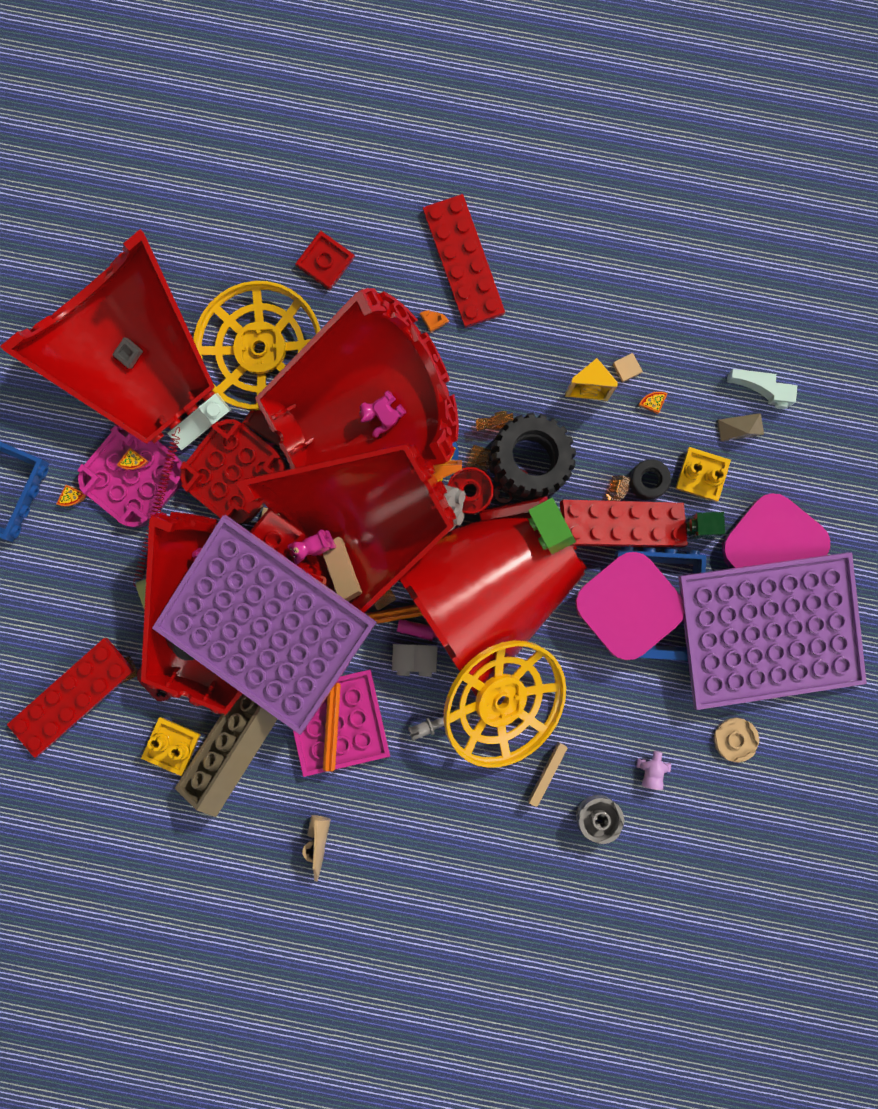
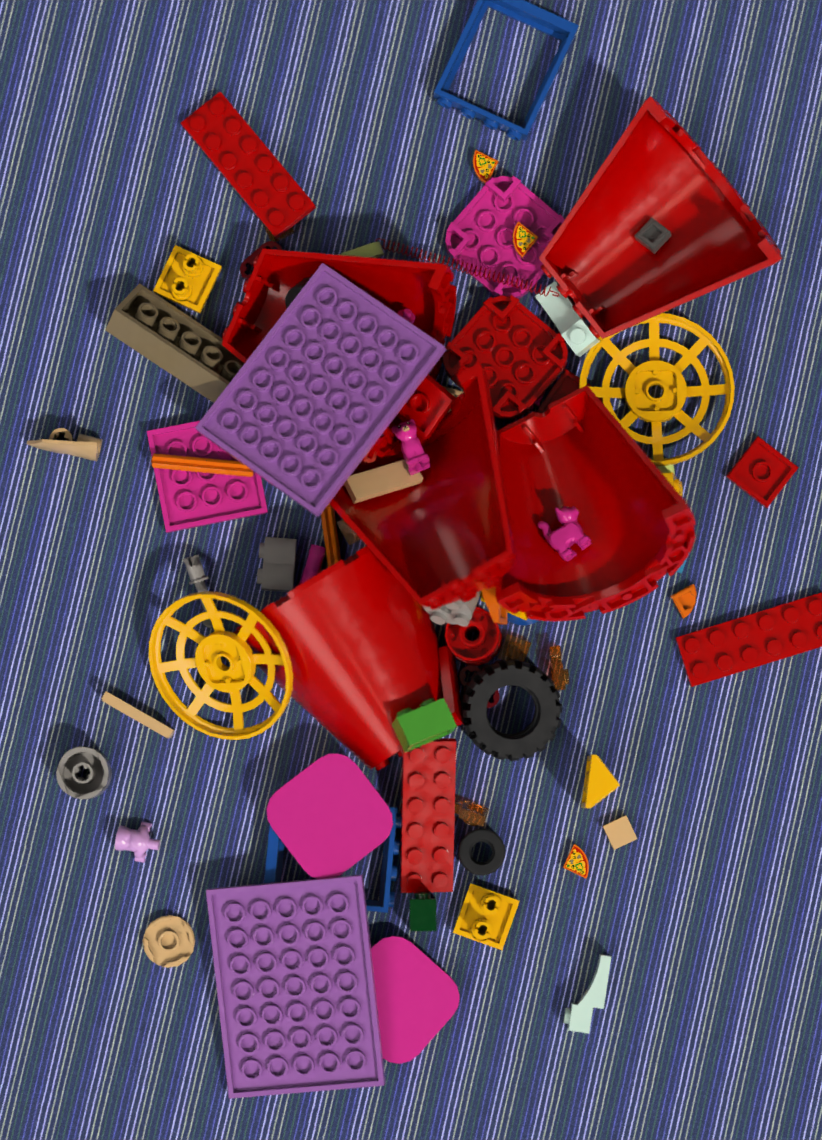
camera: 90 degrees right, 0 degrees up
dark tan slope [717,413,764,442] -> none

